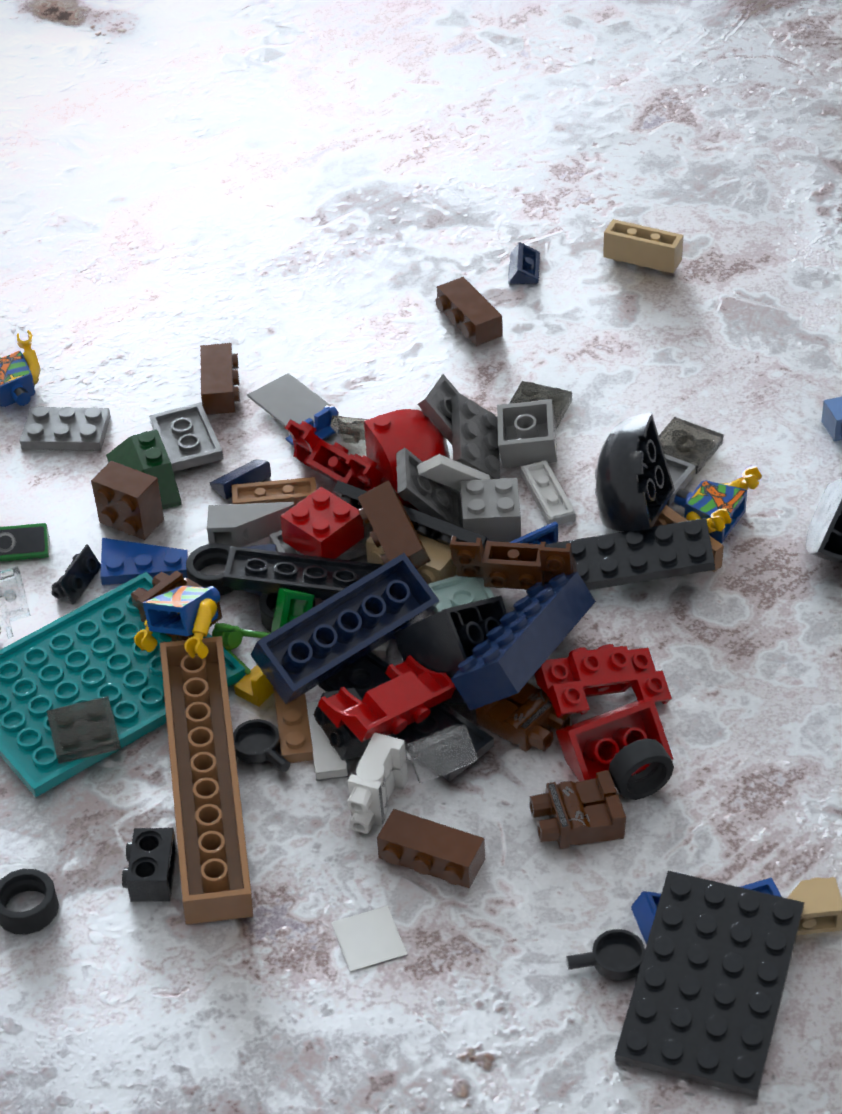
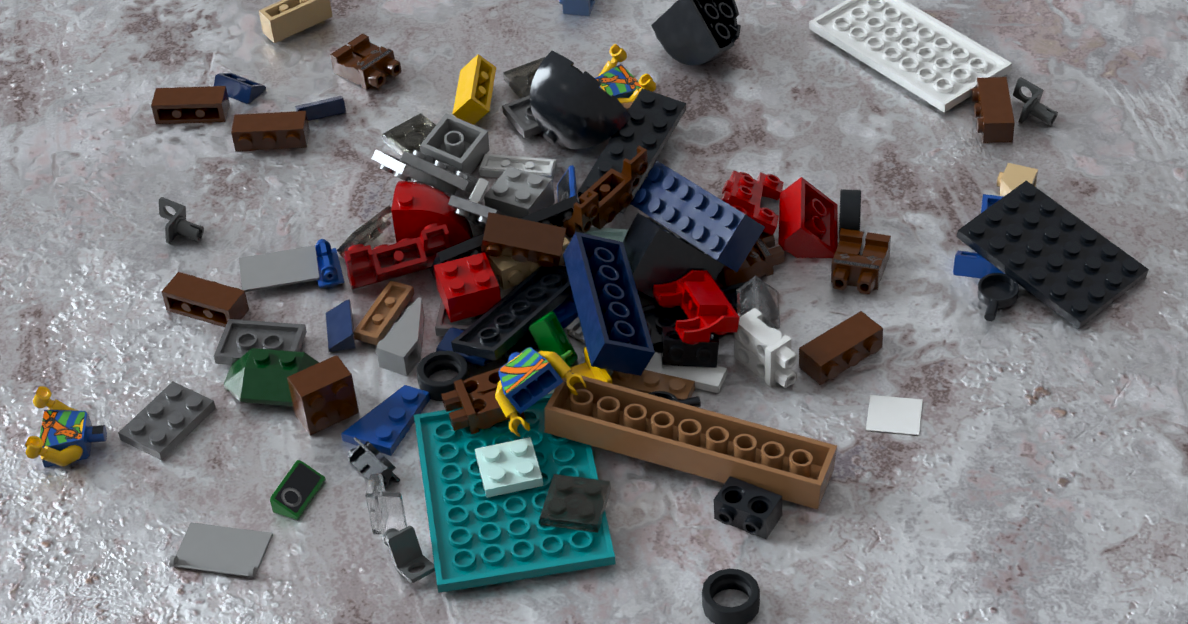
camera: 60 degrees left, 0 degrees up
none -> reddish brown brick [151,86,230,124]
none -> dark grey bracket [159,197,204,244]
none -> dark blue slope [295,96,346,121]
none -> reddish brown hips [330,33,402,90]
none -> yellow brick [453,54,496,125]
none -> light aqua plate [475,437,543,498]

